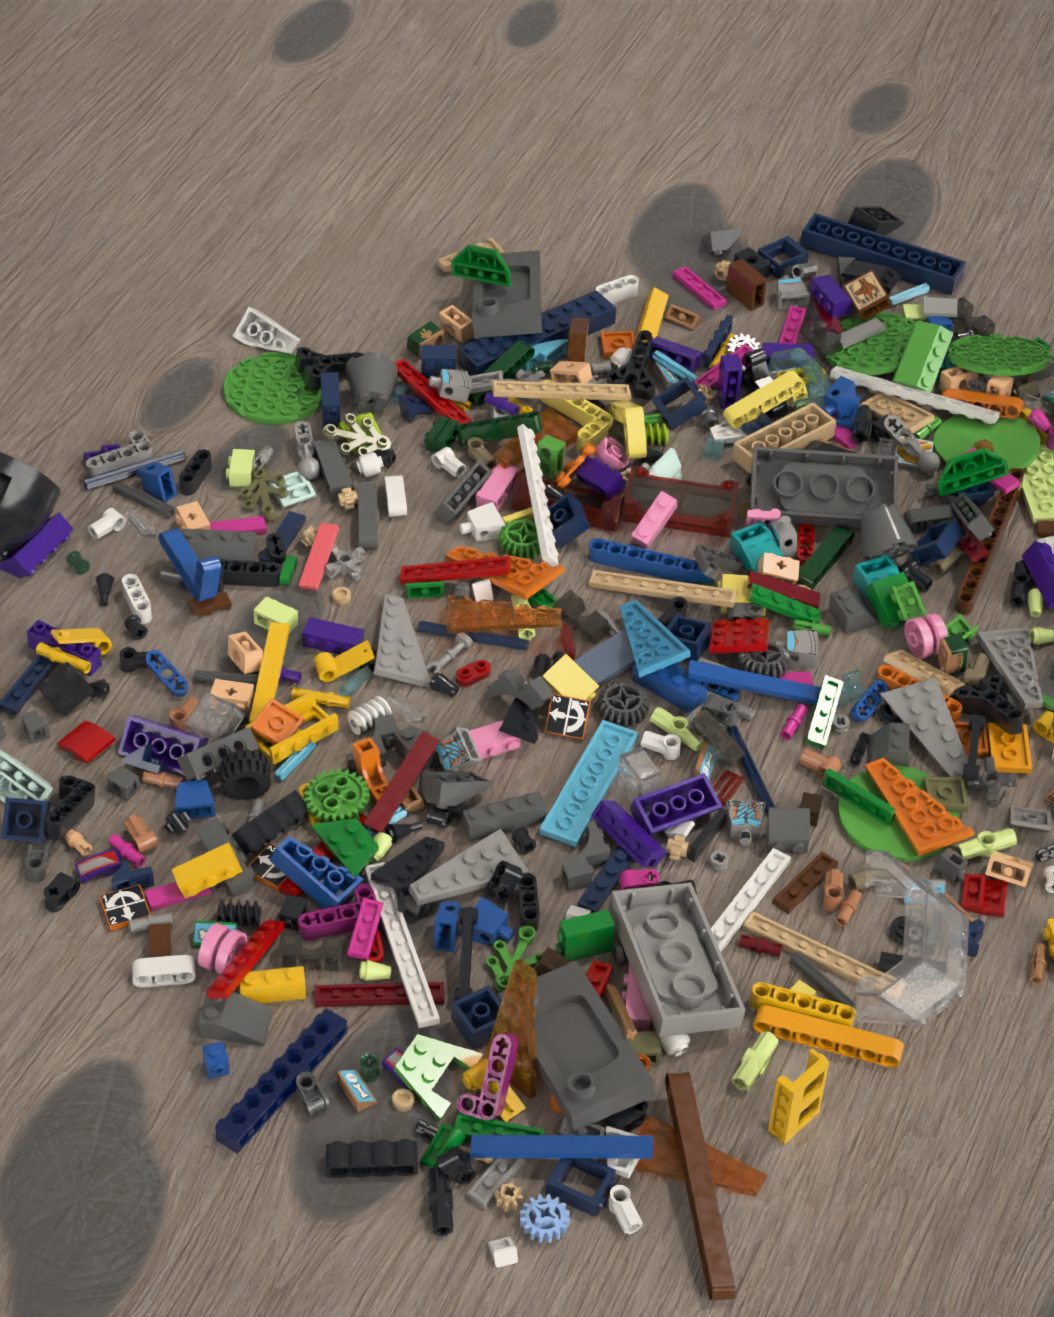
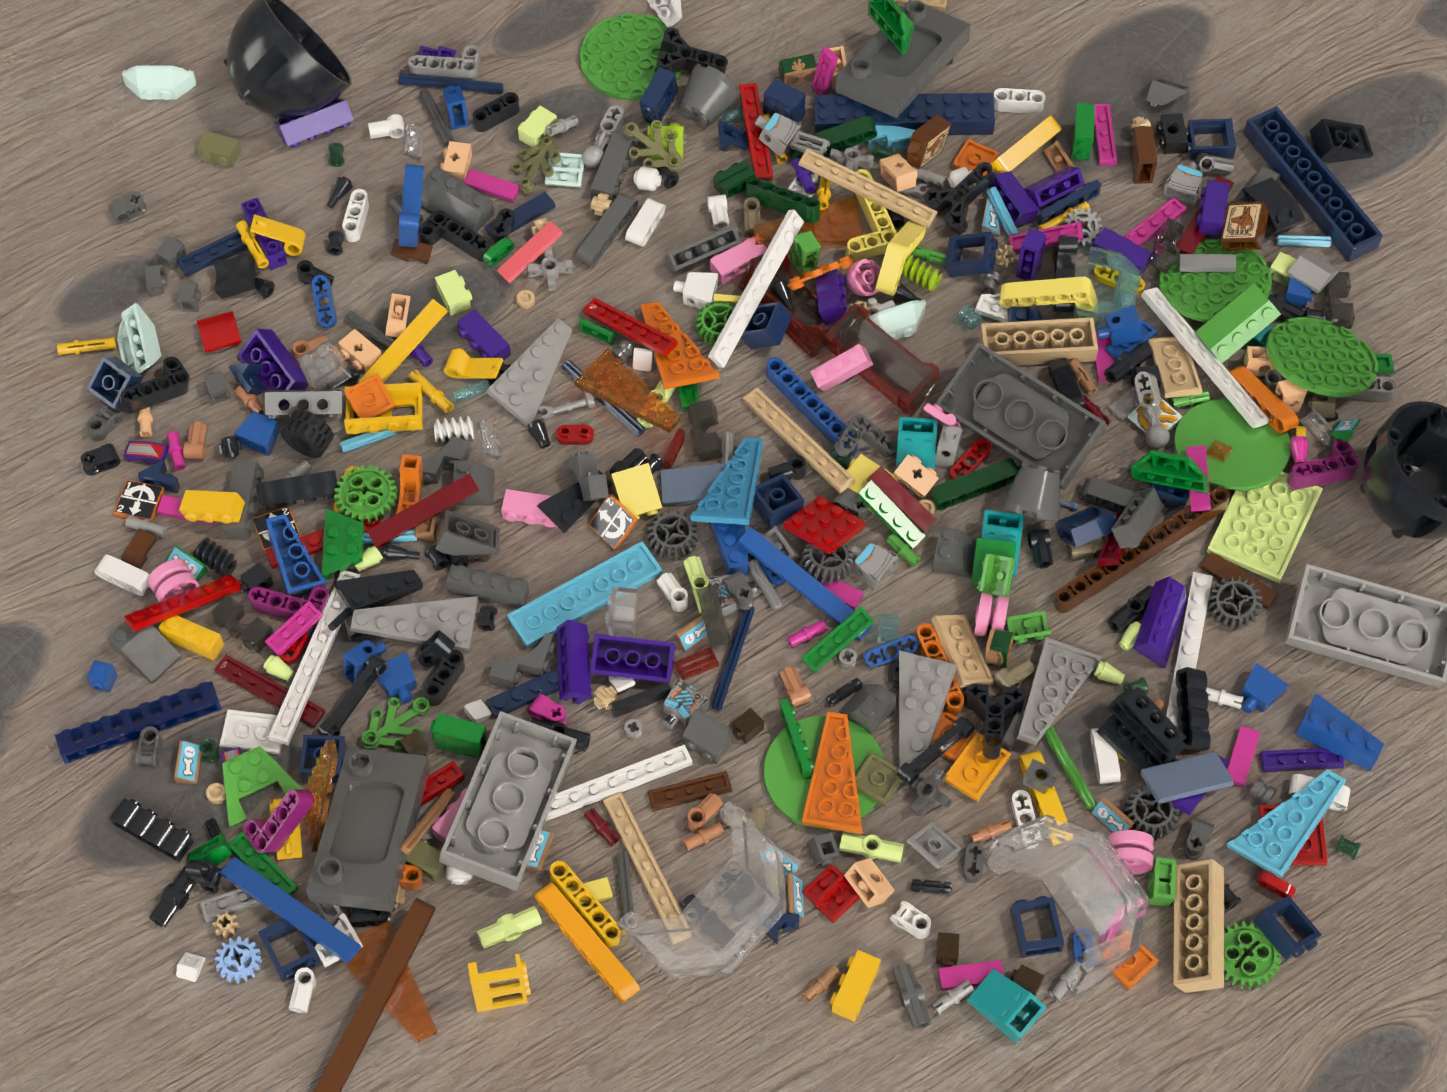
camera: 35 degrees right, 15 degrees up
torso [433,727,482,771] -> none
none -> white tile [219,709,283,756]
none -> dark pink tile [811,46,838,95]
none -> dark purple brick [1024,166,1085,208]
none -> green brick [1071,102,1095,161]

